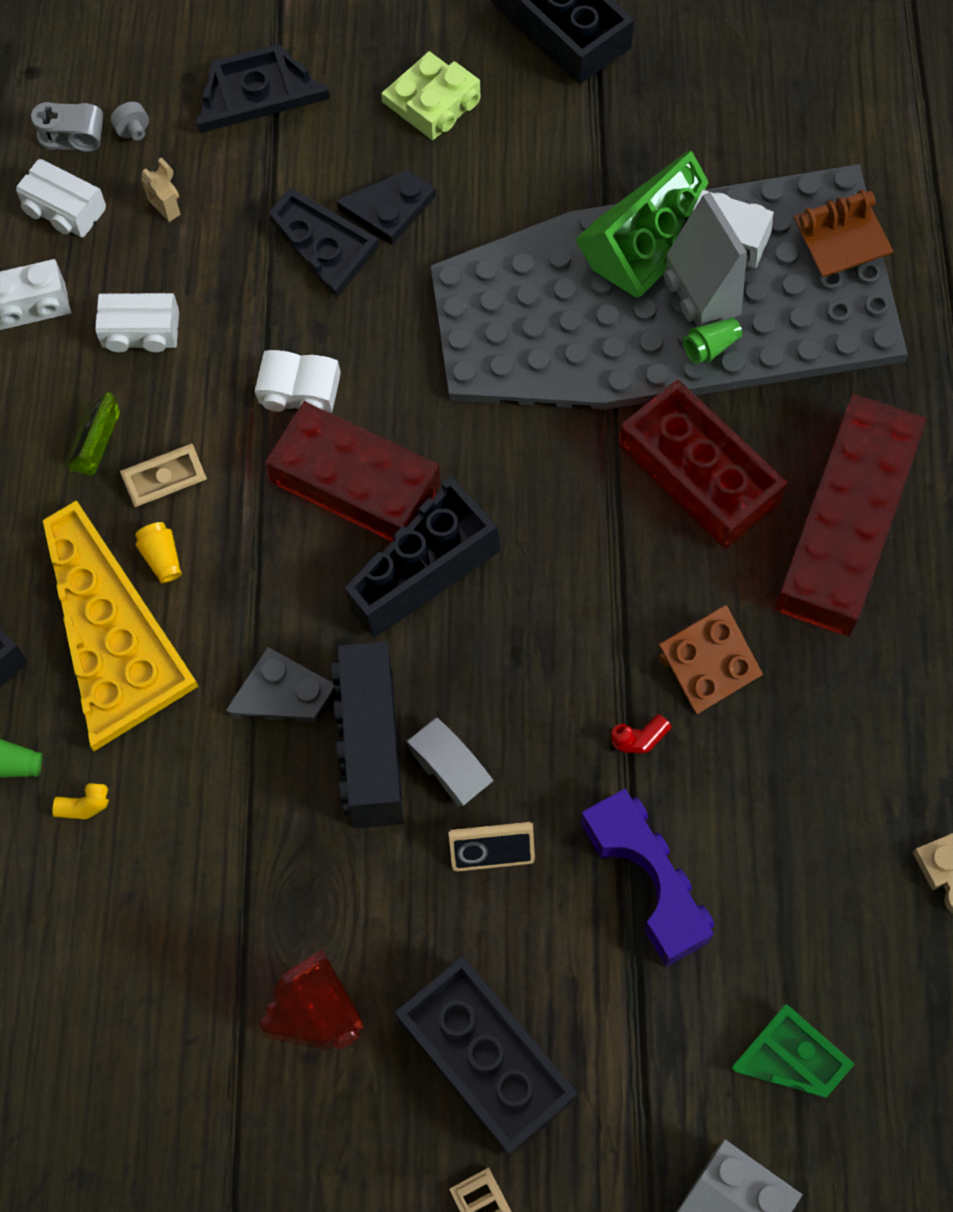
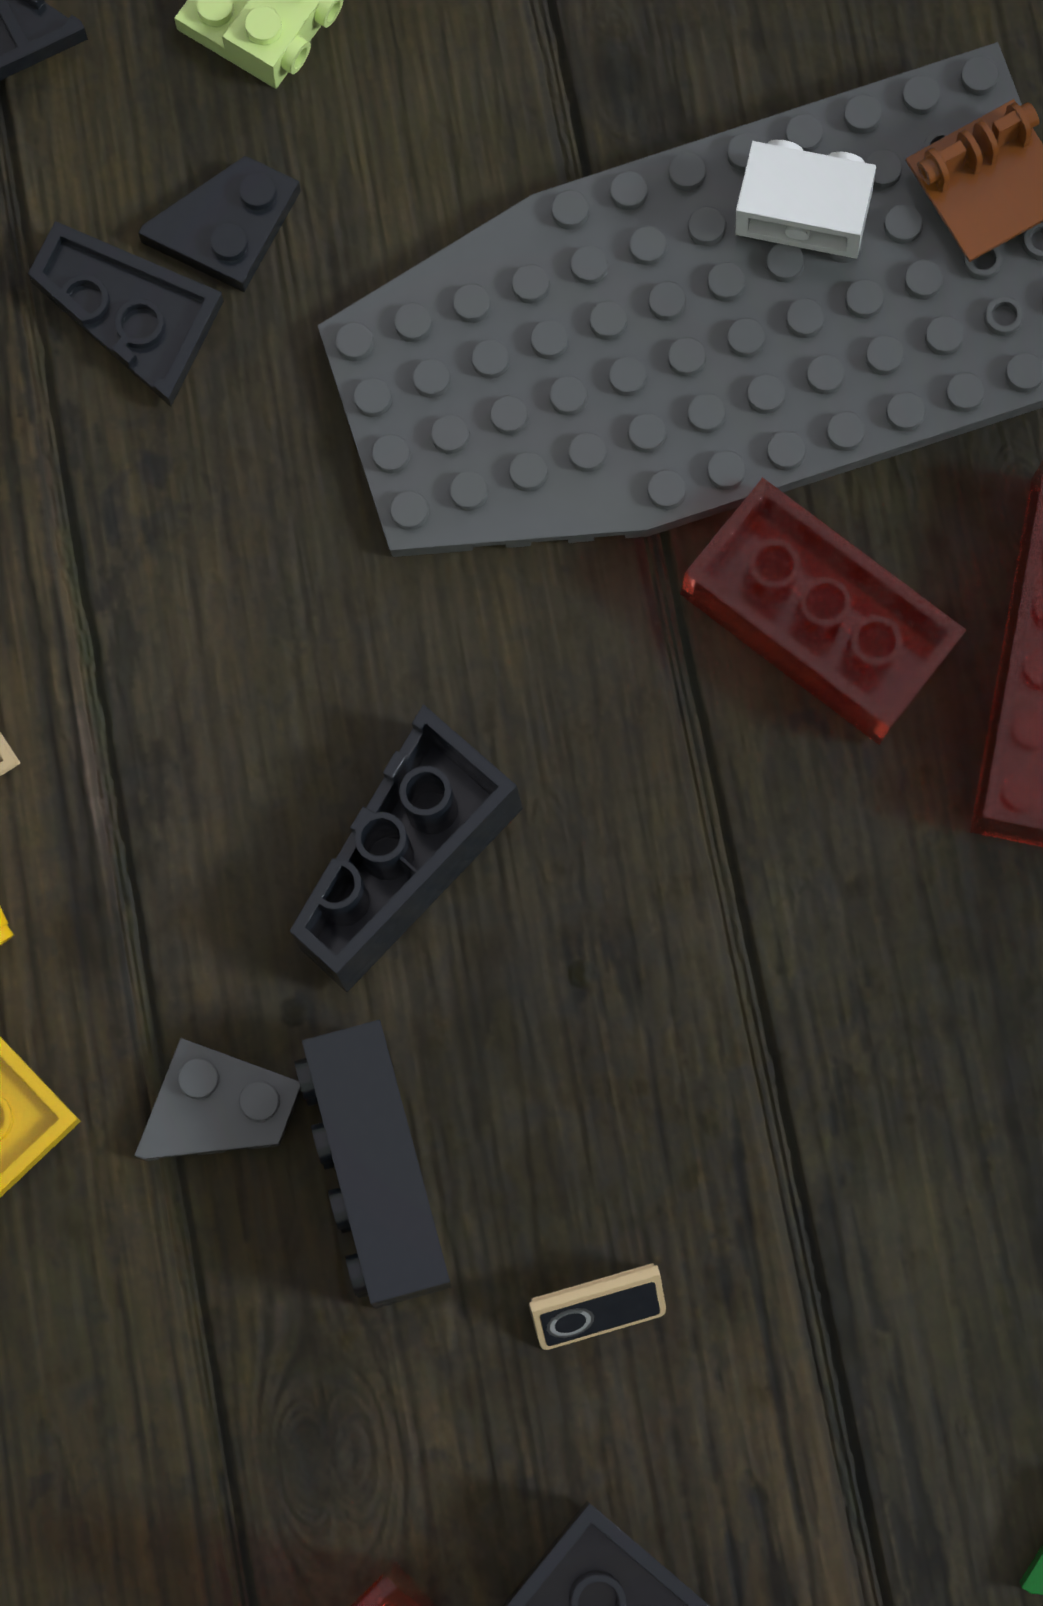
camera: 15 degrees left, 10 degrees up
white brick [255,350,341,416] -> none
clear red brick [265,401,441,542] -> none
light grey slope [404,718,494,807] -> none
bright green wedge [575,151,709,297] -> none
dark purple arch [580,789,715,967] -> none
red arm [611,714,672,753] -> none
dark orange hinge [658,605,763,714] -> none
light grey slope [663,192,747,327] -> none
bright green cone [683,317,742,364] -> none

